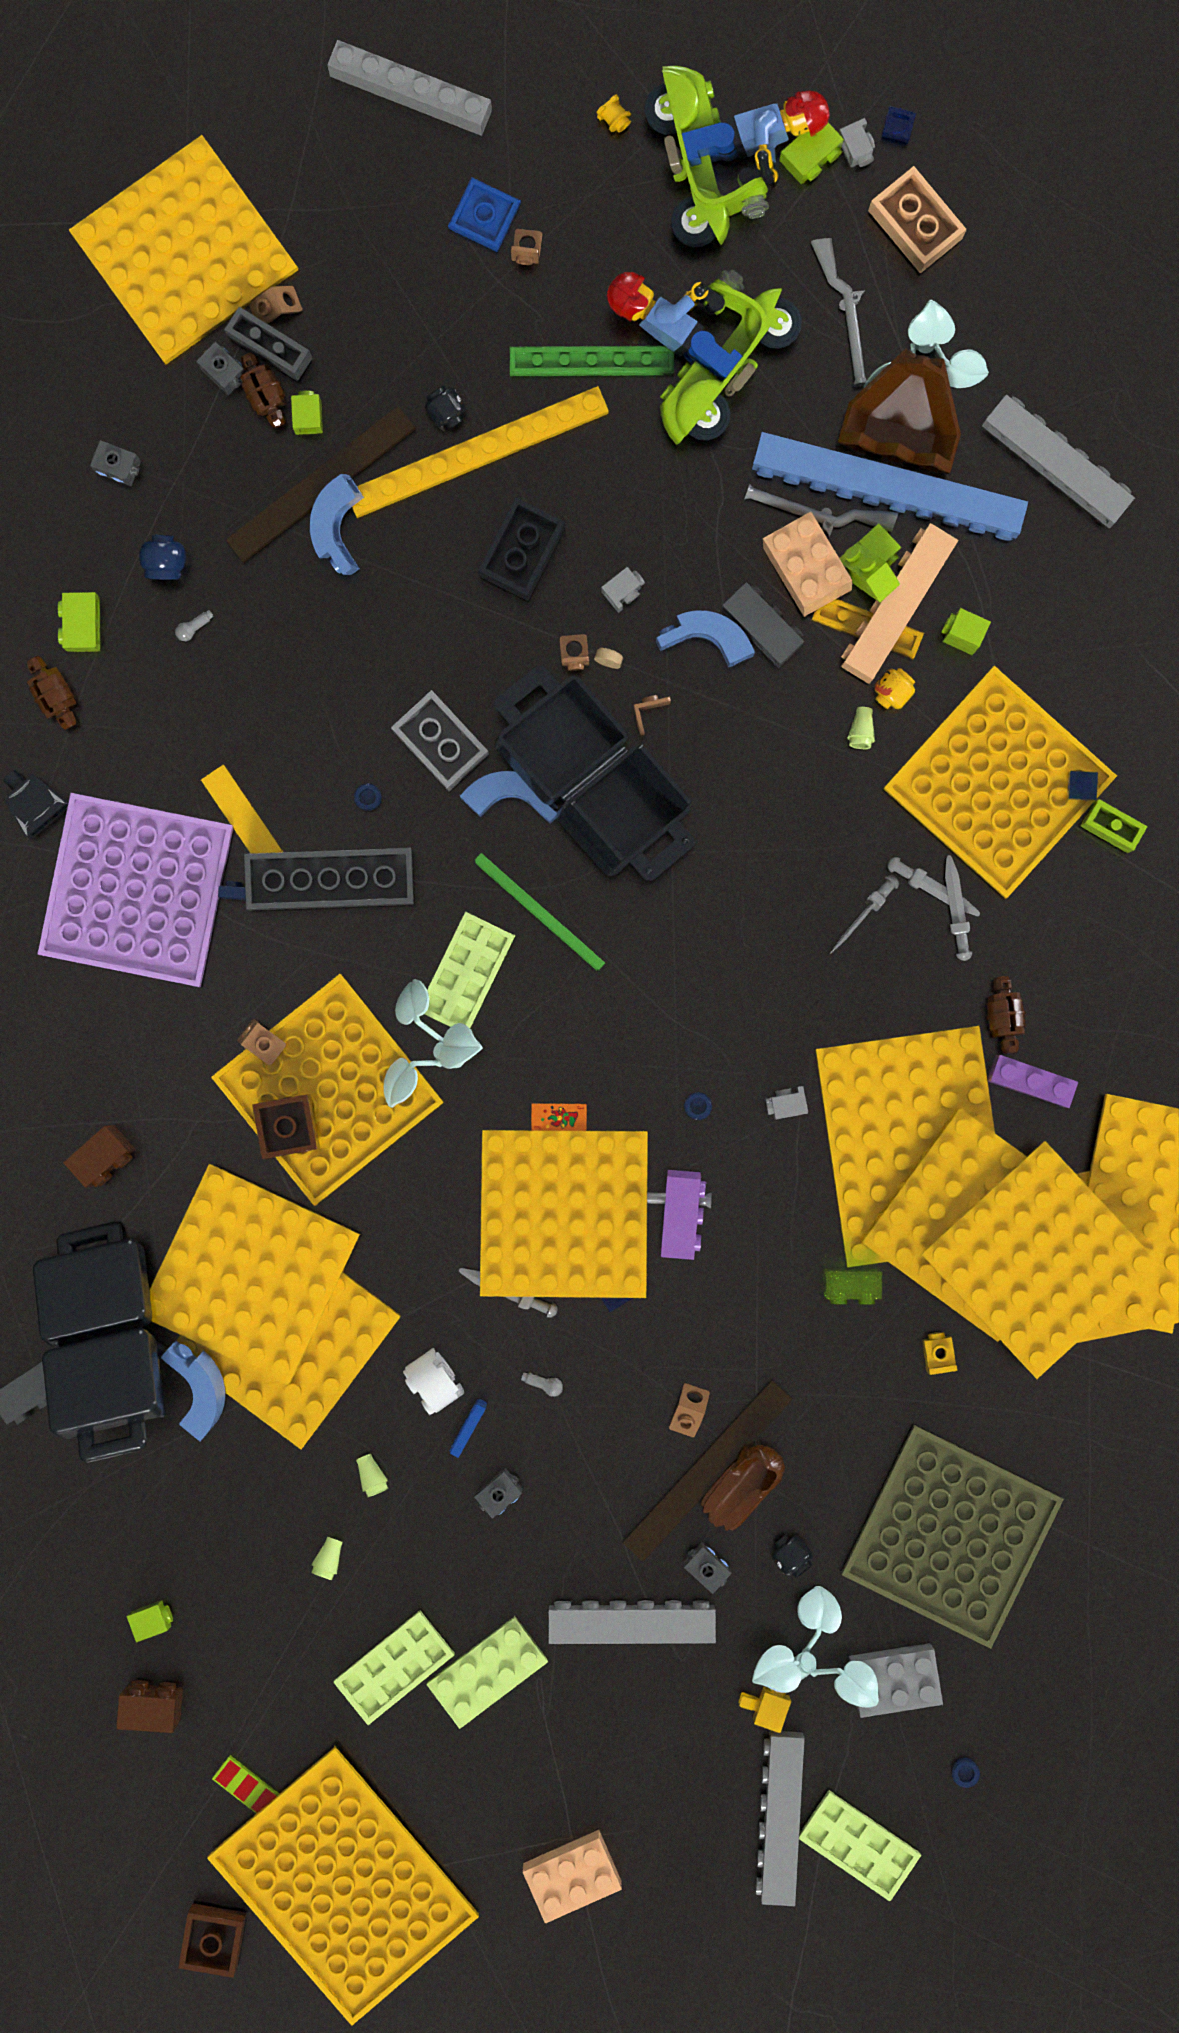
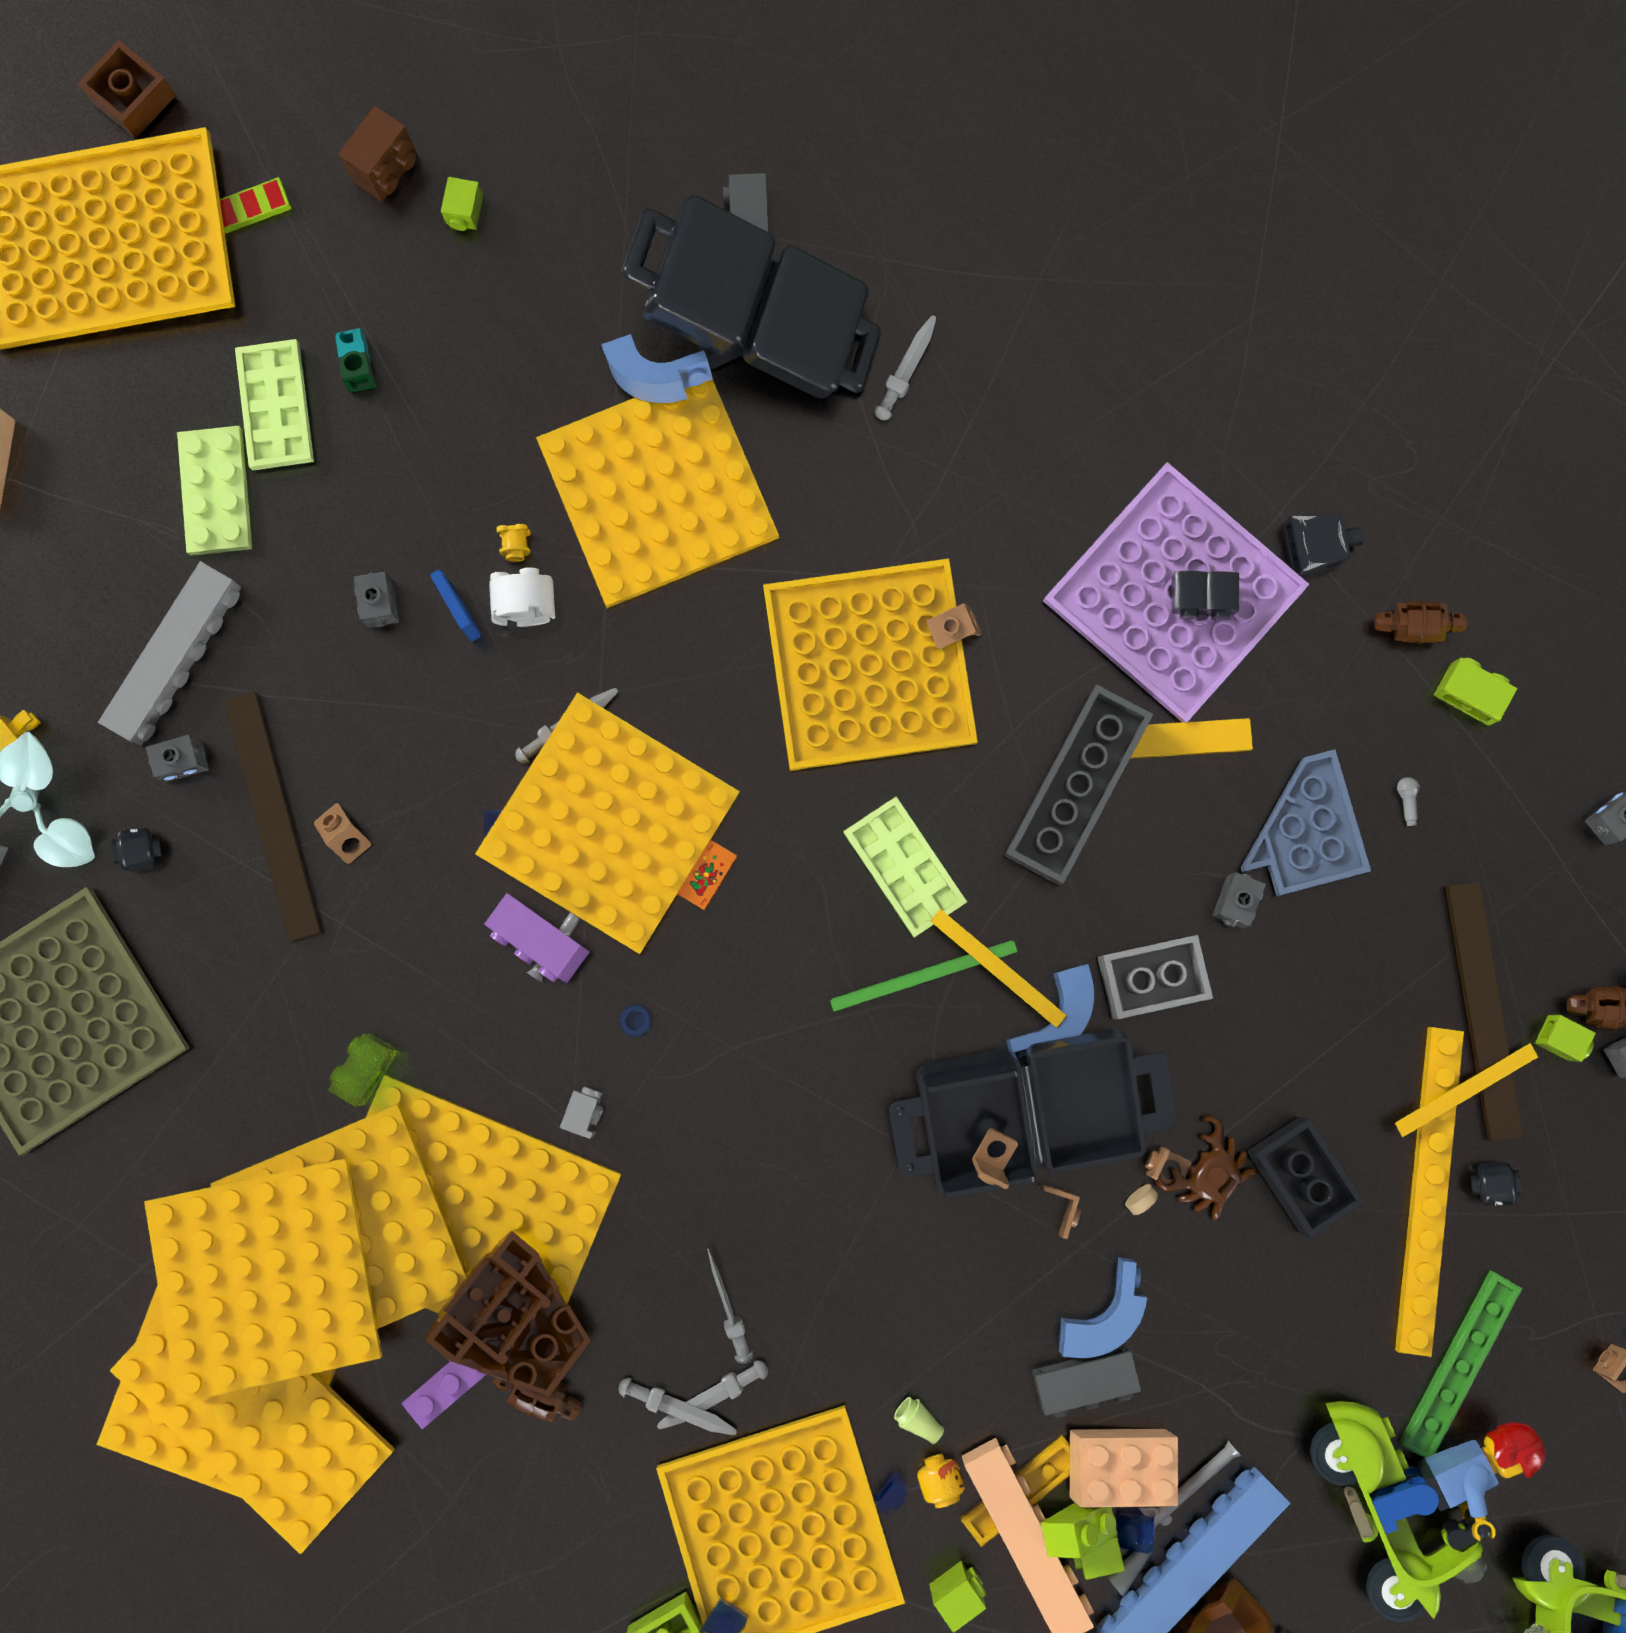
camera: 120 degrees right, 5 degrees down
reddish brown brick [63,1125,136,1188] -> none
dark blue piece [139,535,186,580] -> none
yellow plate [149,1164,360,1386] -> none
dark blue plate [218,881,246,900] -> none
reddish brown brick [252,1094,320,1159] -> none
medium blue arch [310,474,364,575] -> none
yellowish green cone [311,1537,343,1580] -> none
dark blue tile [354,783,382,812] -> none
yellowish green cone [356,1454,388,1497] -> none
light aqua plant [384,979,483,1108] -> none
light grey piece [521,1372,563,1397] -> none
light grey brick [601,567,645,613] -> none
reddish brown hair [701,1445,785,1531] -> none
yellow brick [922,1332,958,1375] -> none
none -> dark green leg [336,328,377,393]
none -> reddish brown wedge [424,1231,591,1396]
none -> yellow brick [497,524,531,562]
none -> light grey sword [875,315,936,420]
none -> clear blue plate [875,1473,908,1515]
none -> yellow sticker [930,909,1067,1028]
none -> medium nougat bracket [972,1128,1018,1189]
none -> clear blue plate [1118,1511,1154,1554]
none -> reddish brown animal [1154,1115,1258,1220]
none -> black brick [1172,571,1239,621]
none -> dark grey head [1212,872,1266,928]
none -> sand blue wing [1241,749,1371,896]
none -> yellow sticker [1395,1043,1538,1137]

